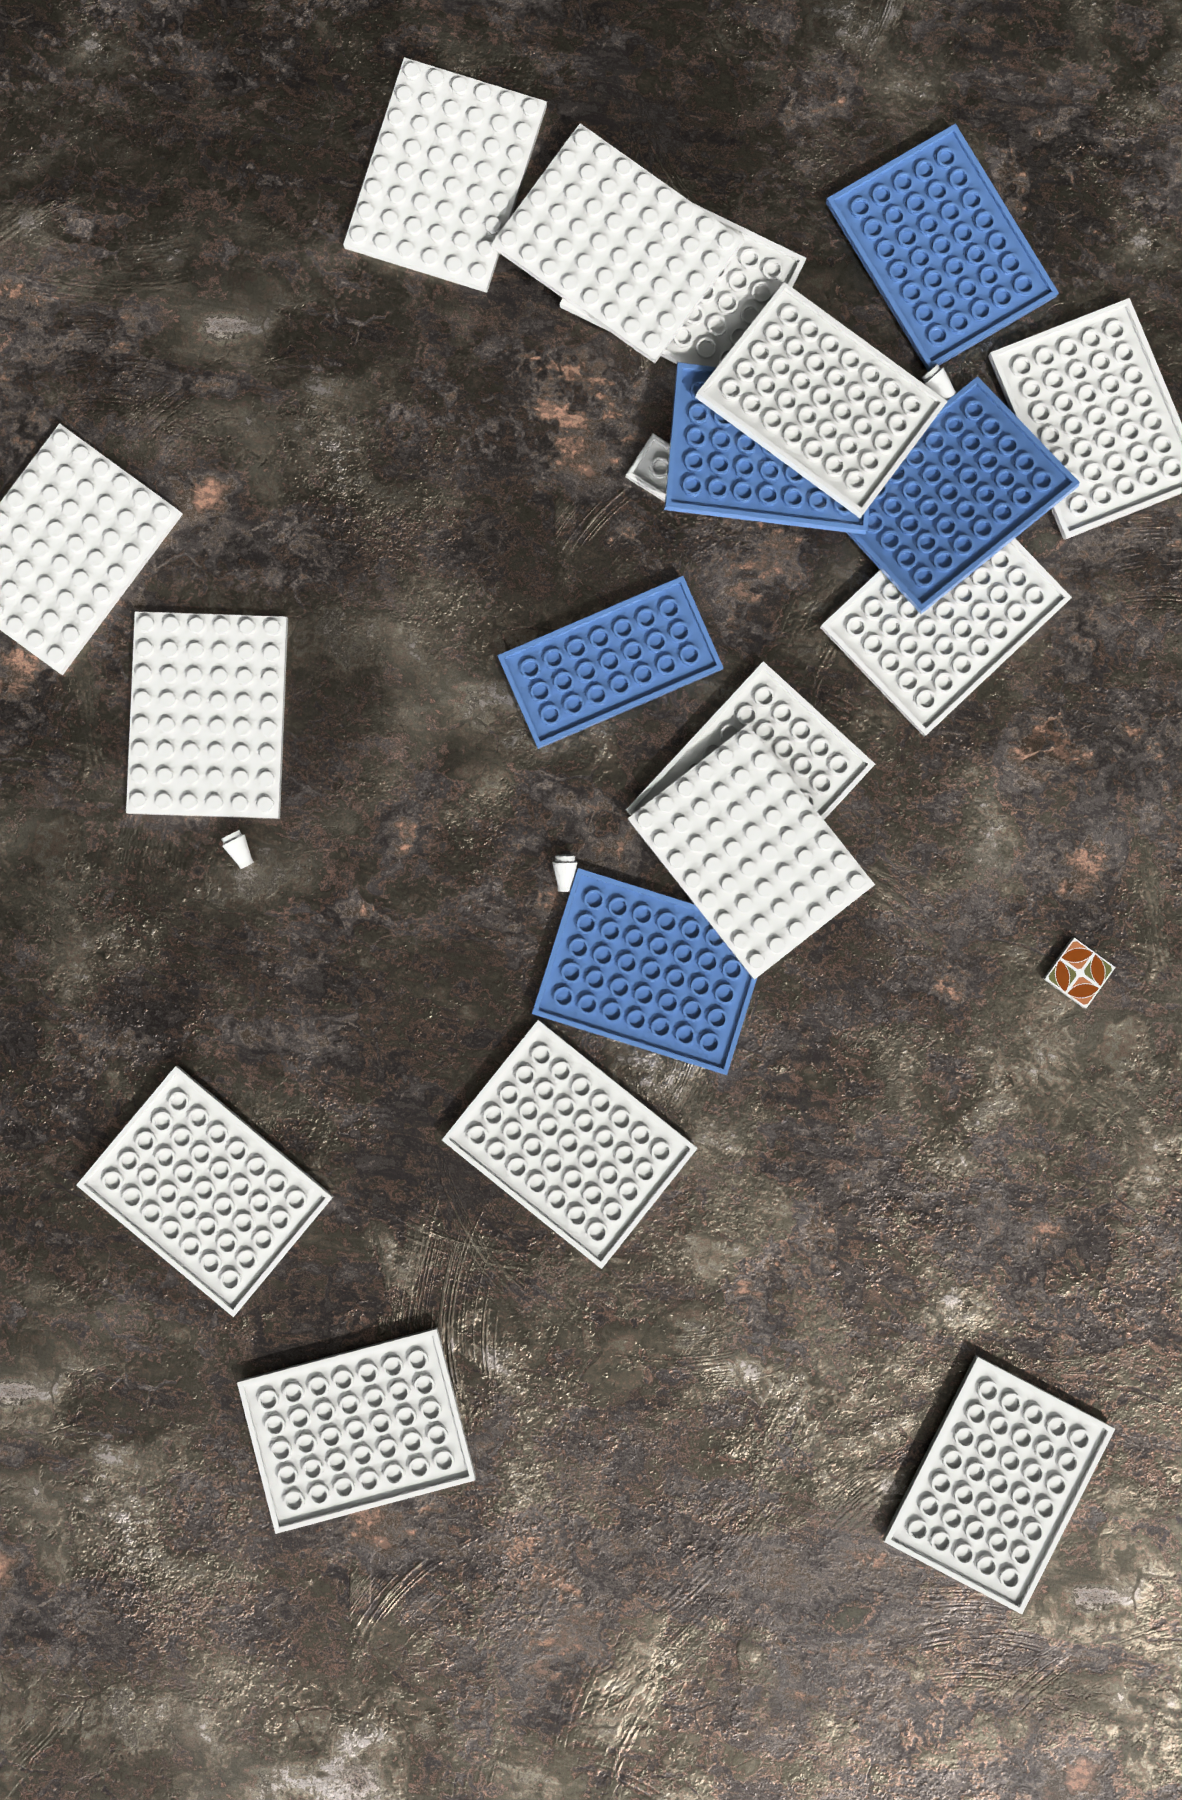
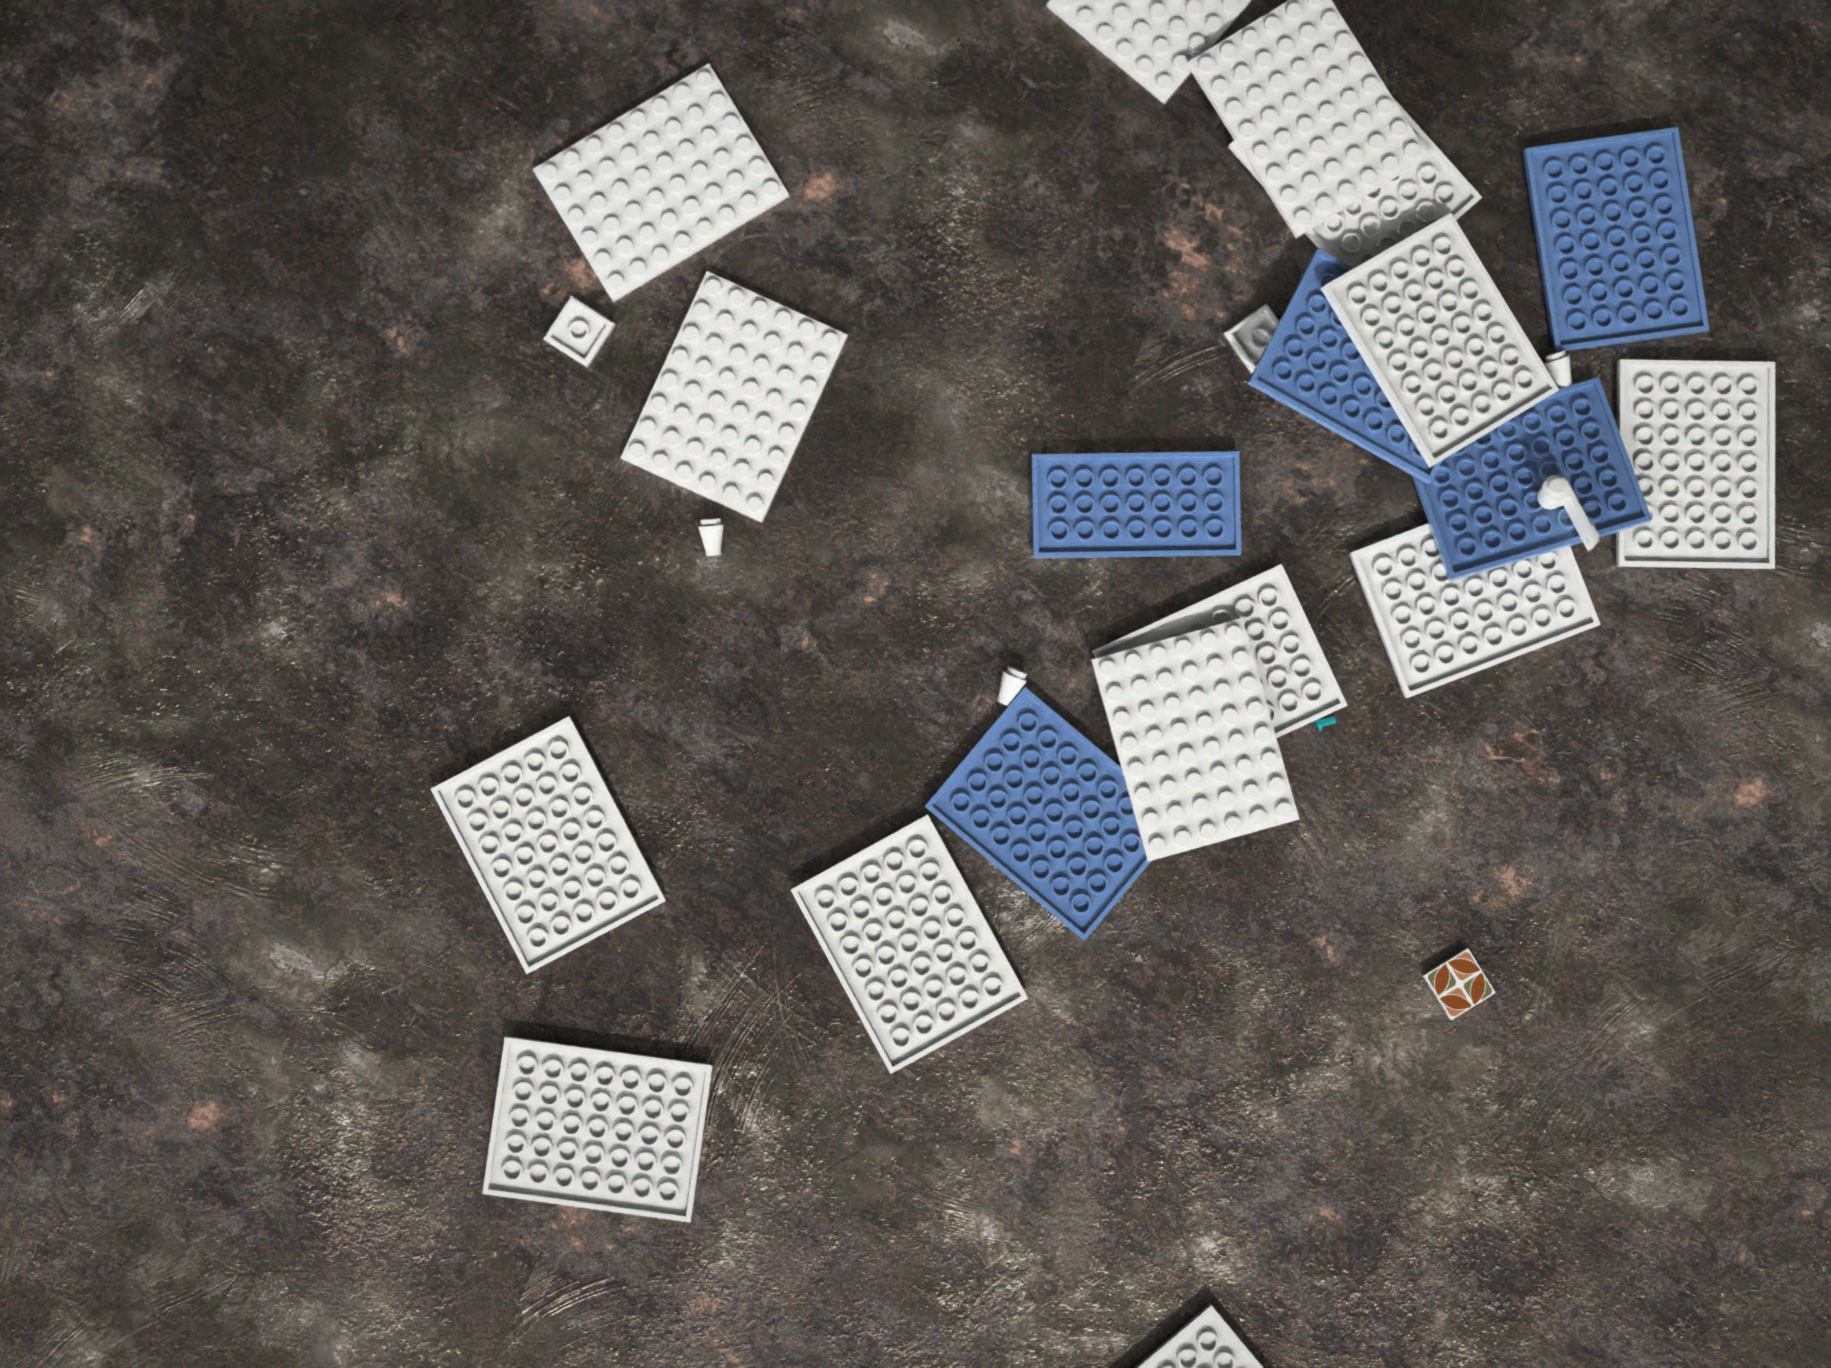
camera: 25 degrees right, 0 degrees up
none -> white tile [543,296,615,368]
none -> teal piece [1314,716,1336,730]
none -> white door [1537,475,1599,551]

